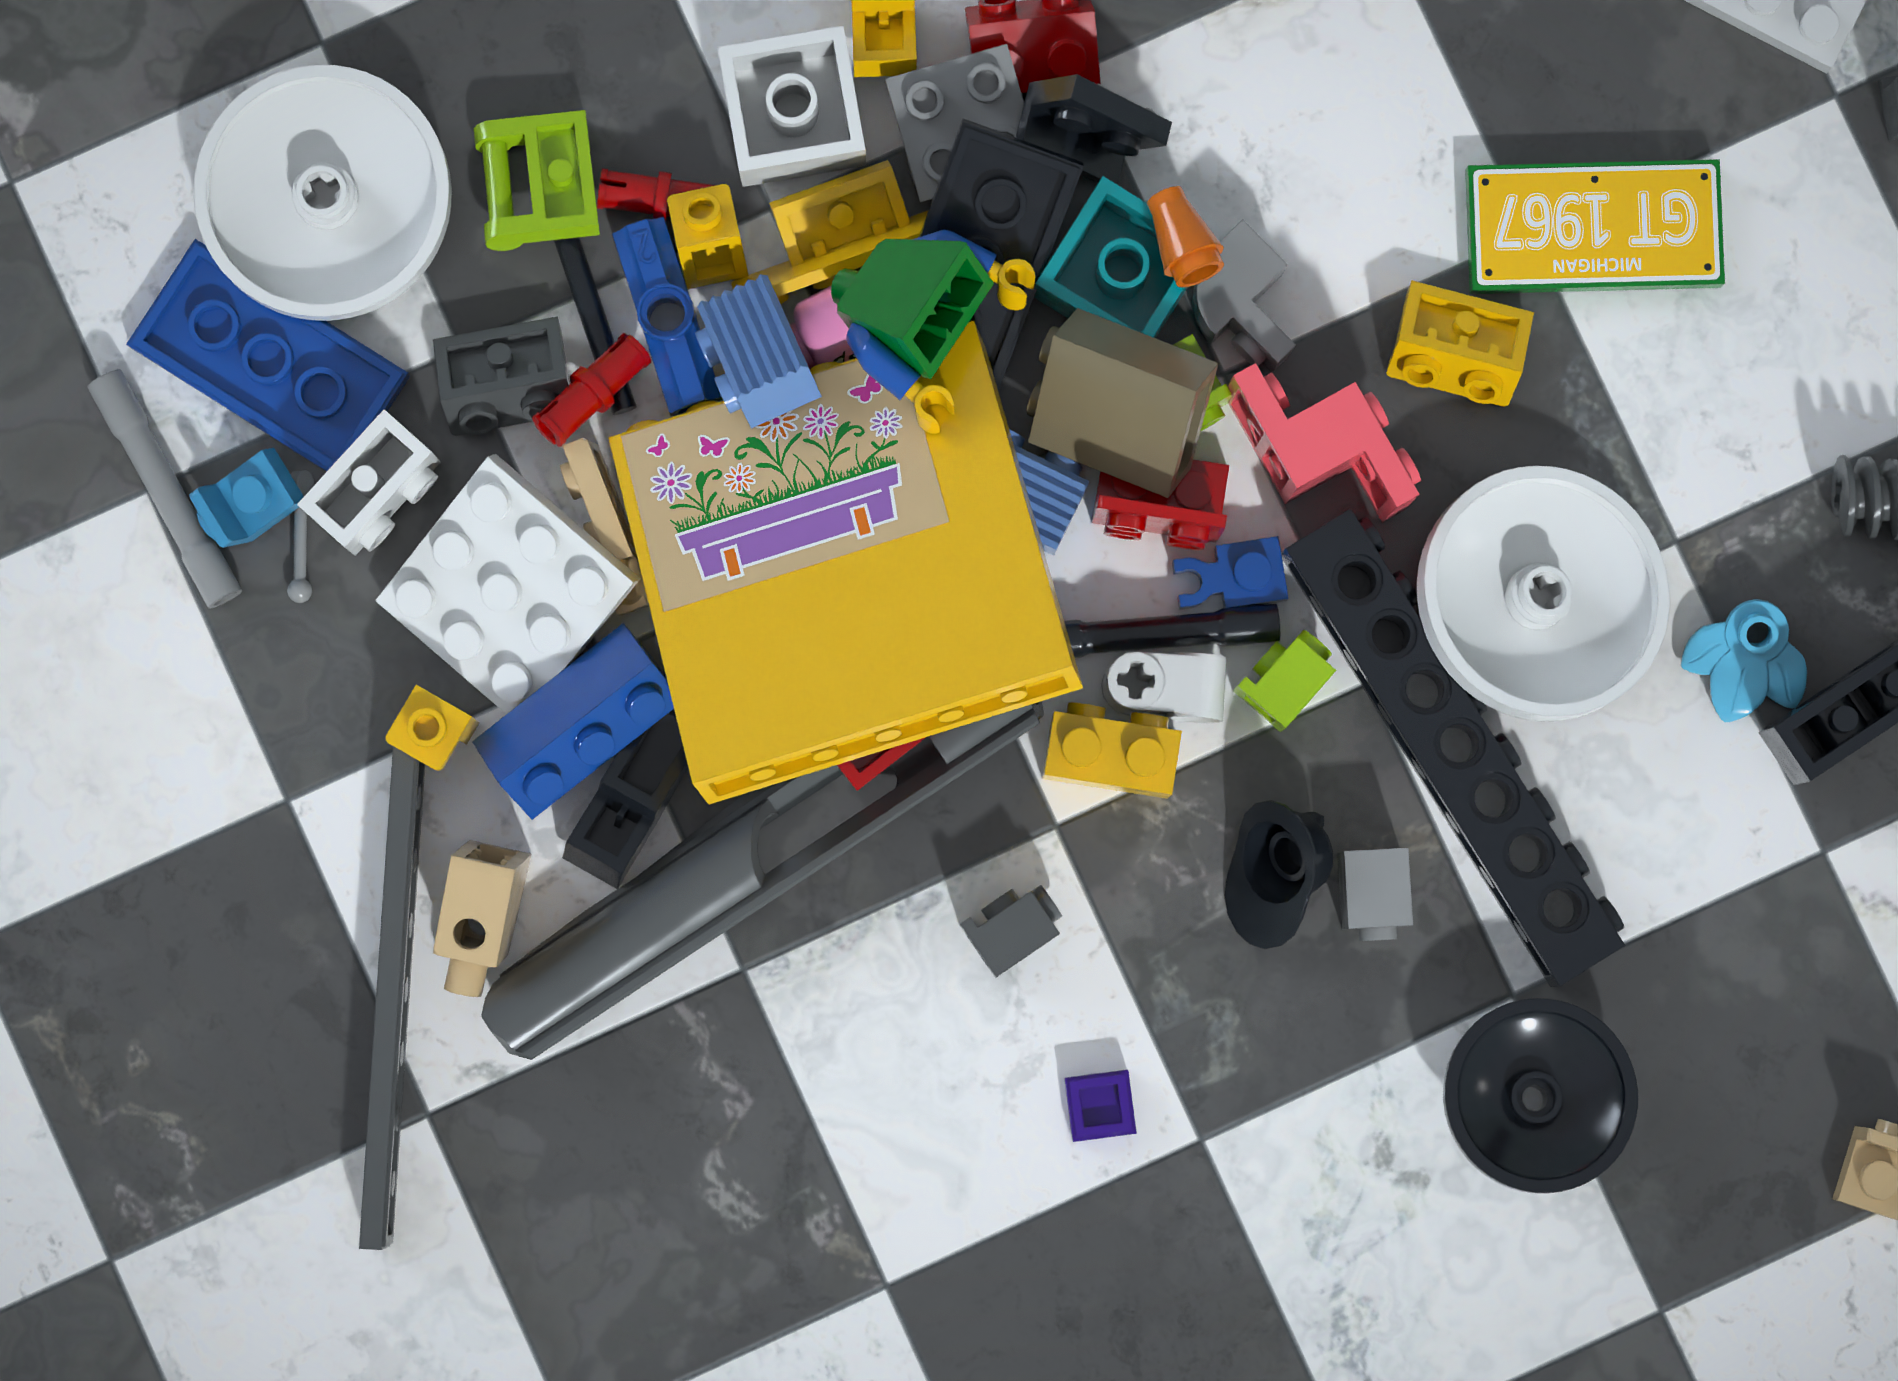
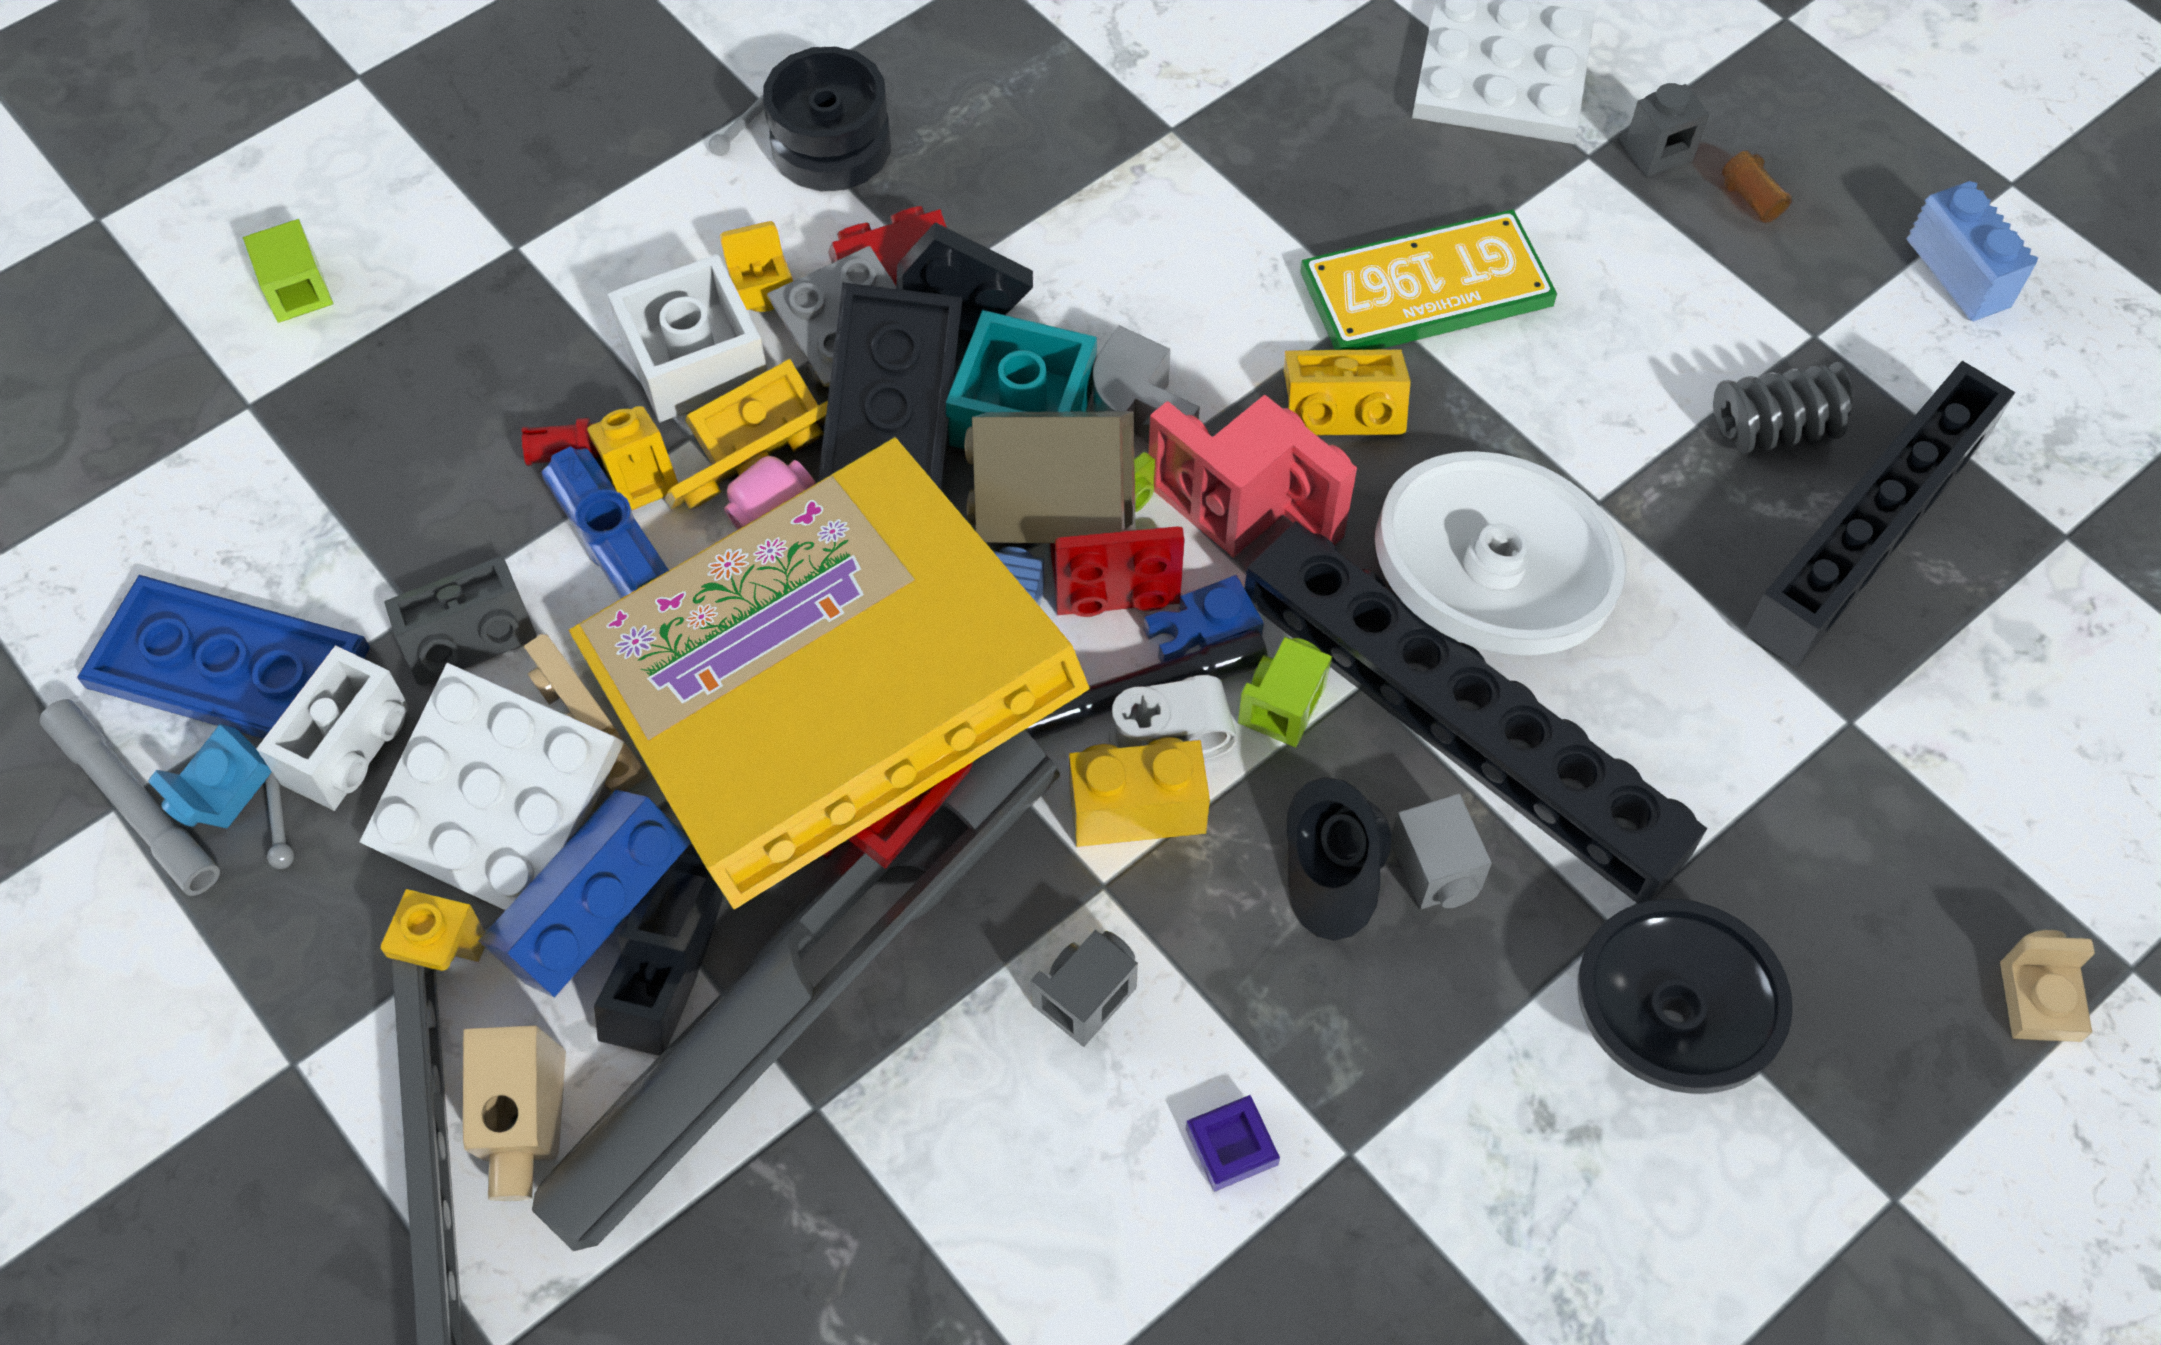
camera: 10 degrees left, 25 degrees down
white dish [193,65,452,321] -> none
lime plate [473,110,600,251] -> none
red pin [532,333,651,447] -> none
black bar [554,237,637,415] -> none
medium blue brick [694,274,822,429] -> none
green torso [831,230,1035,434] -> none
orange cone [1147,186,1224,287] -> none
medium azure plate [1681,599,1807,722] -> none

